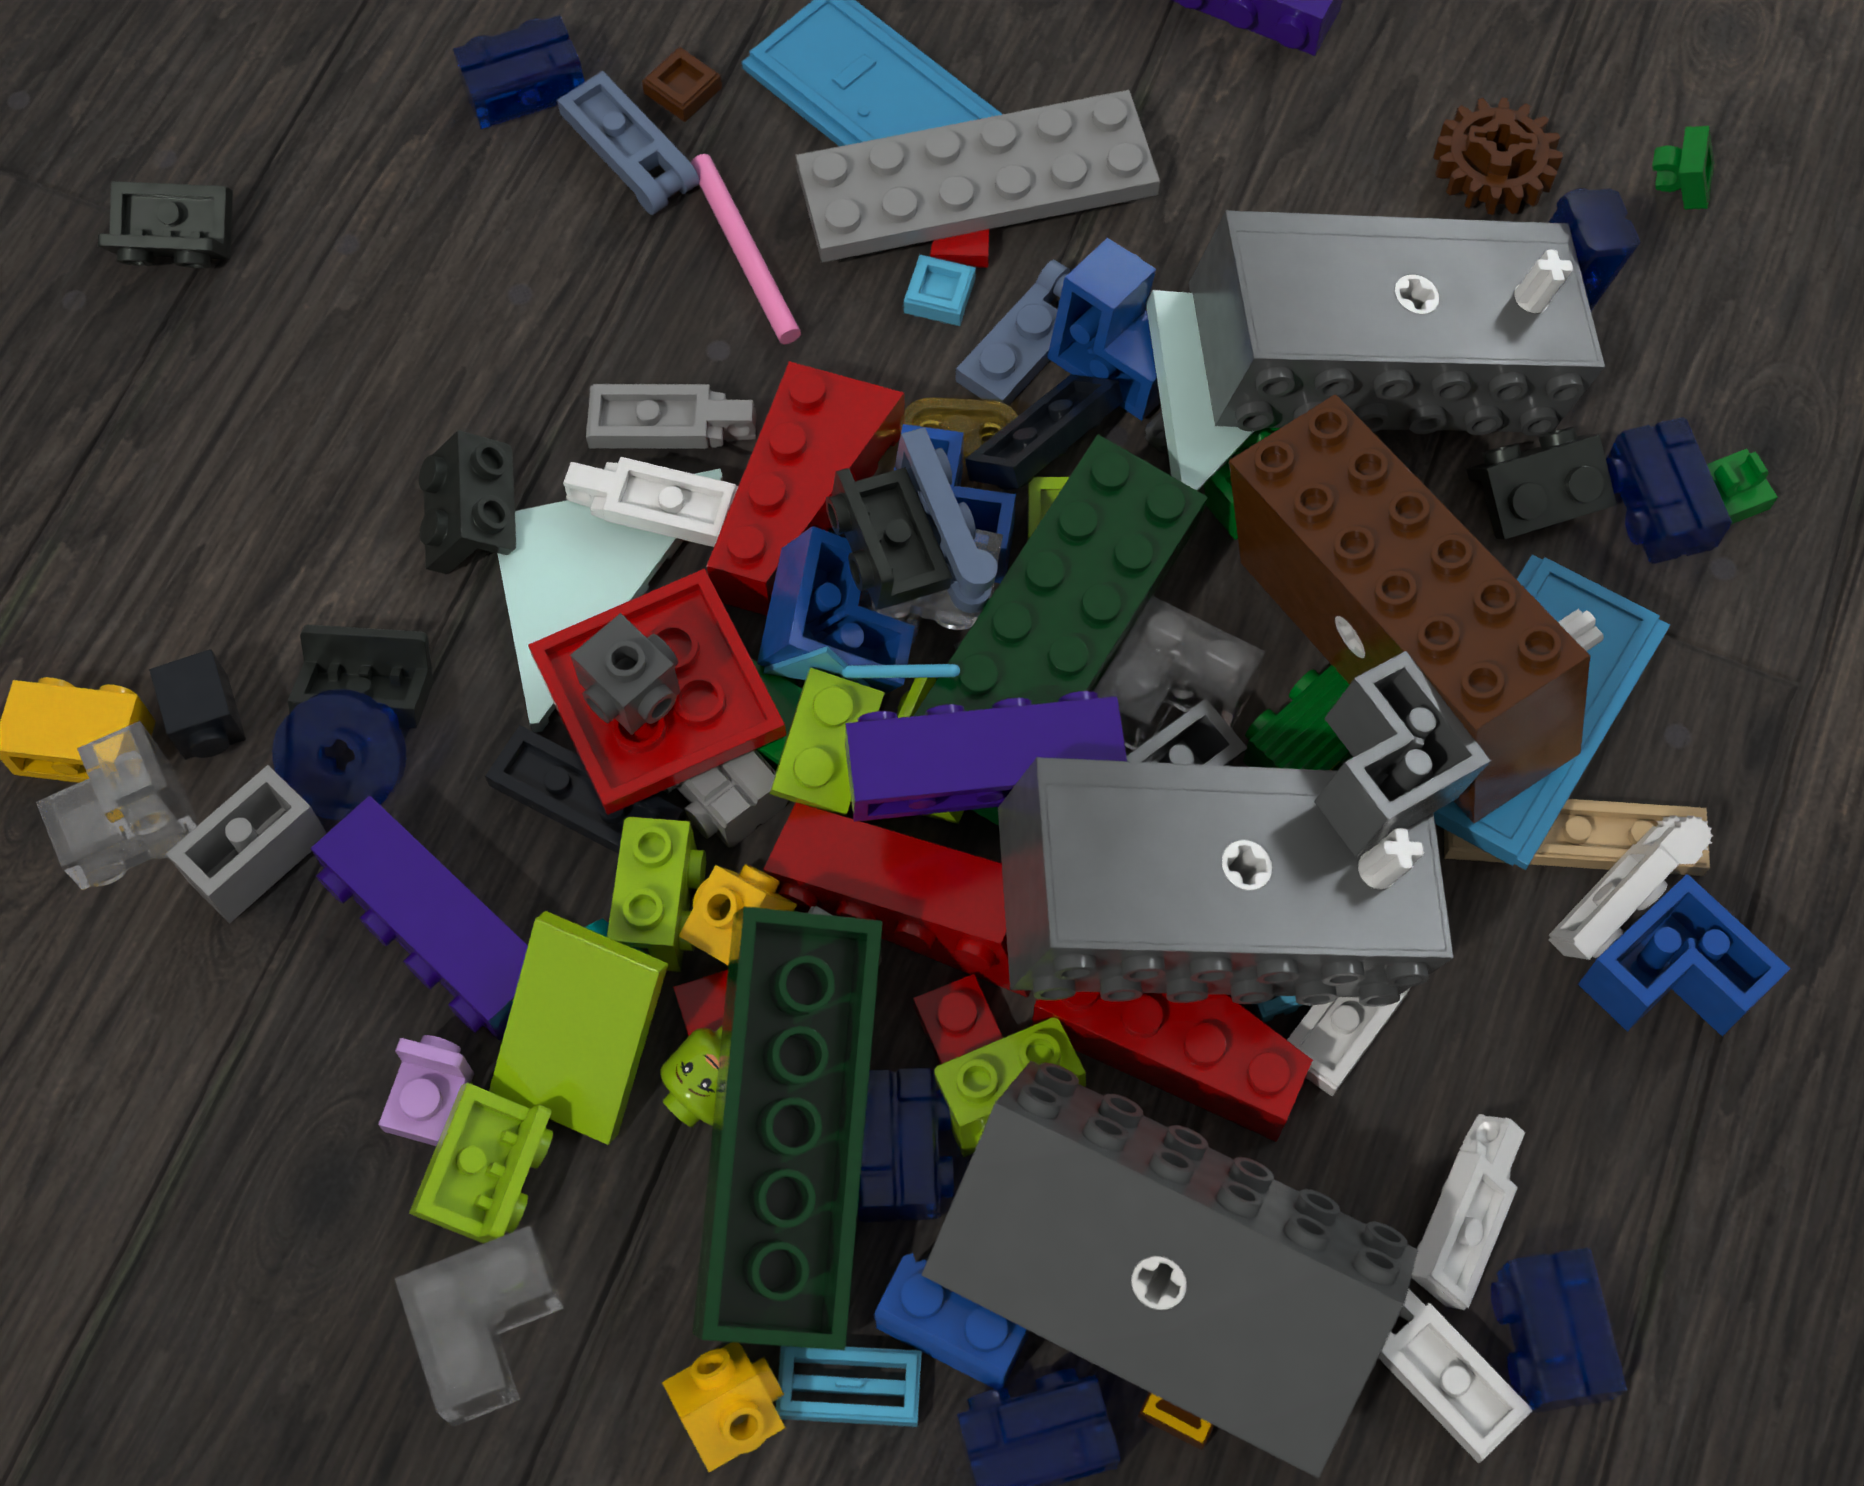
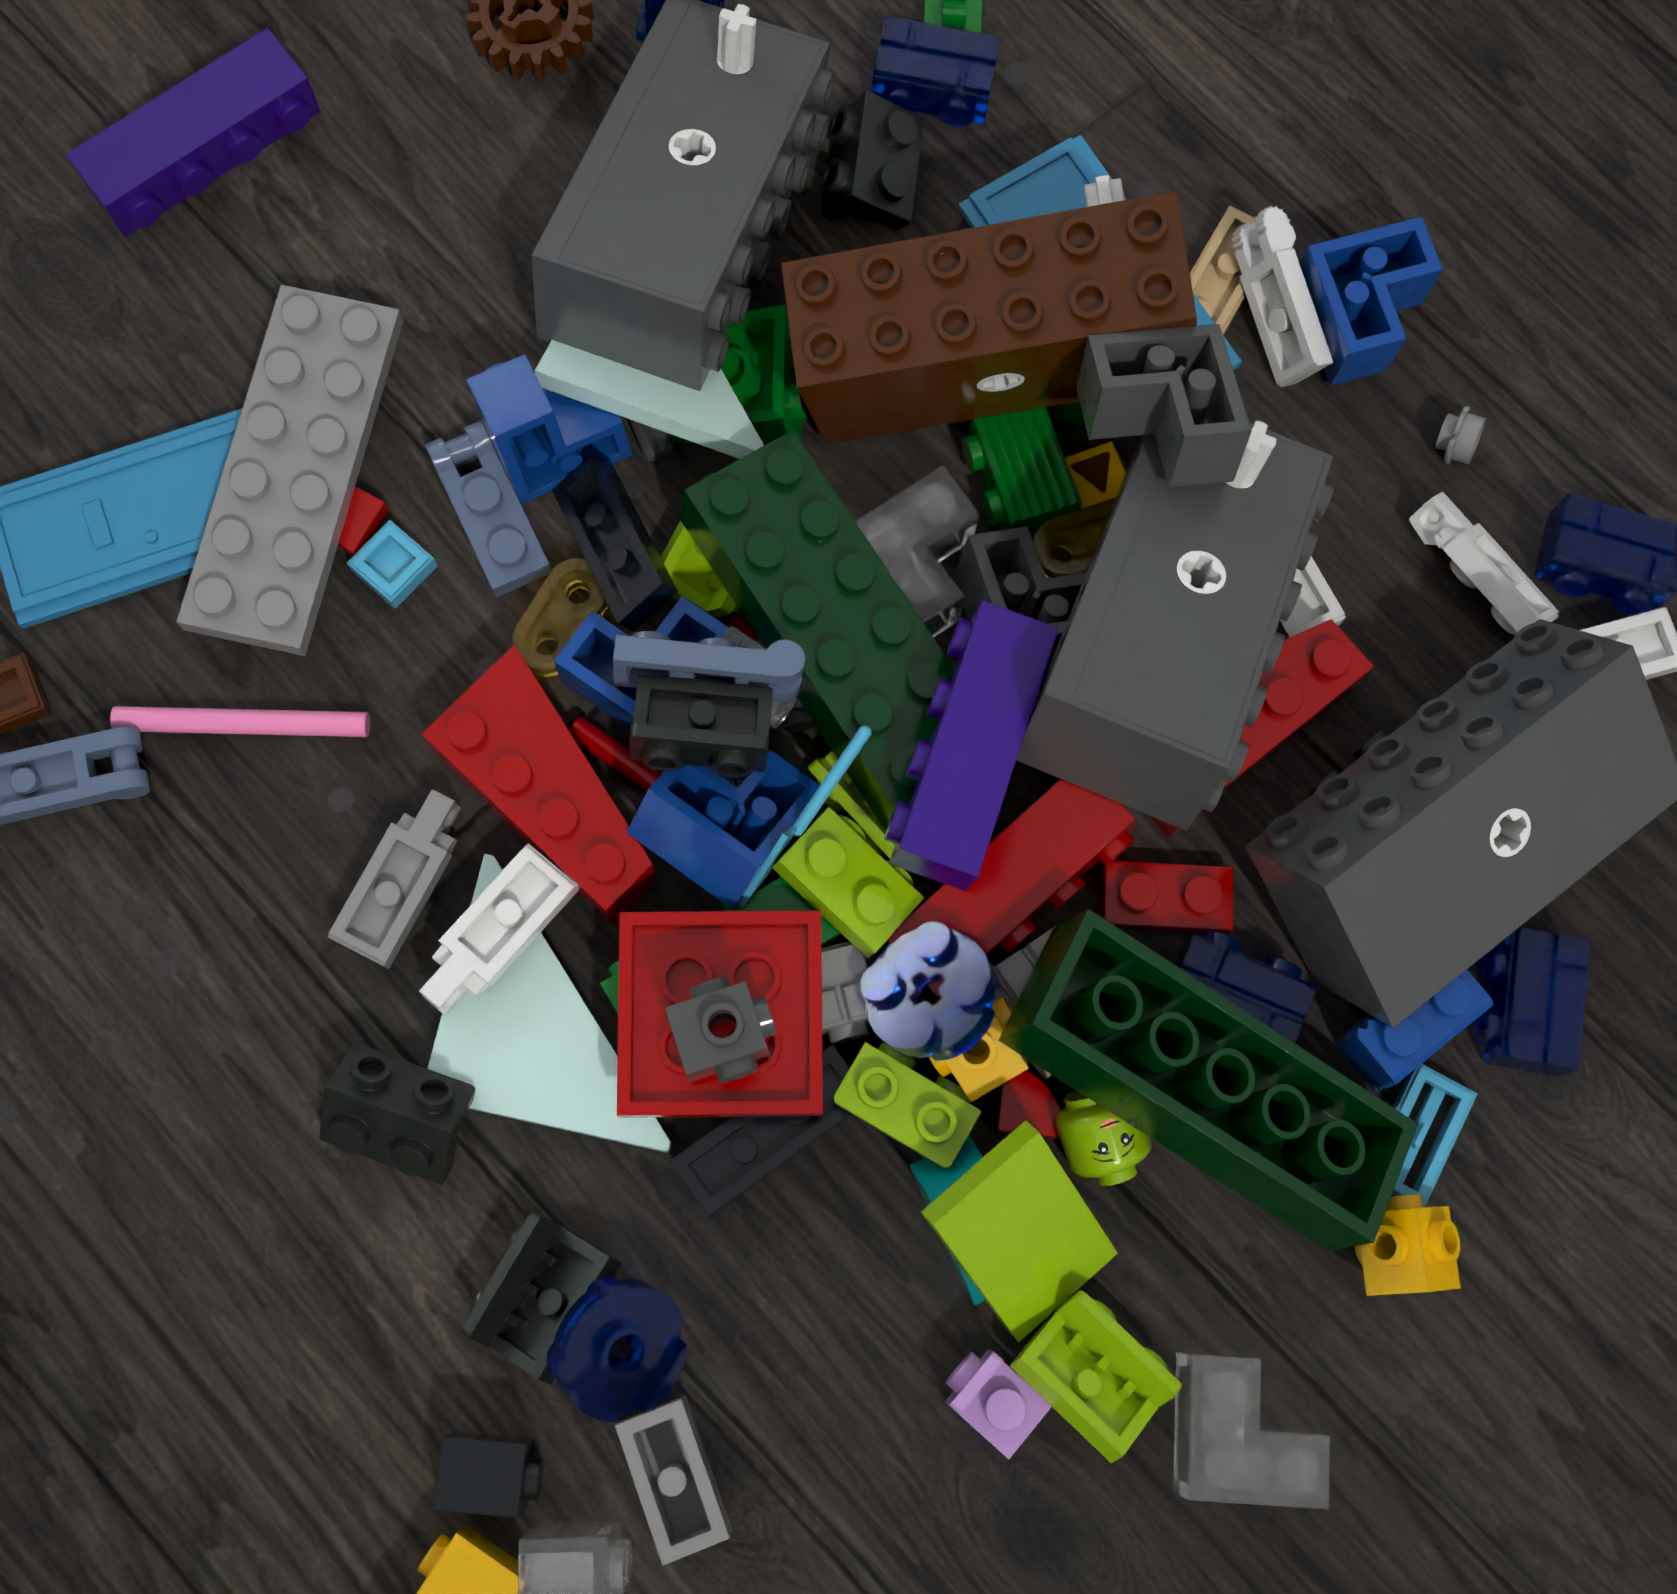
camera: 70 degrees left, 10 degrees up
dark purple brick [310,795,528,1041] -> none
lime bracket [934,1018,1086,1157] -> none
none -> clear blue plate [860,921,999,1061]
none -> light grey plate [1435,406,1486,465]

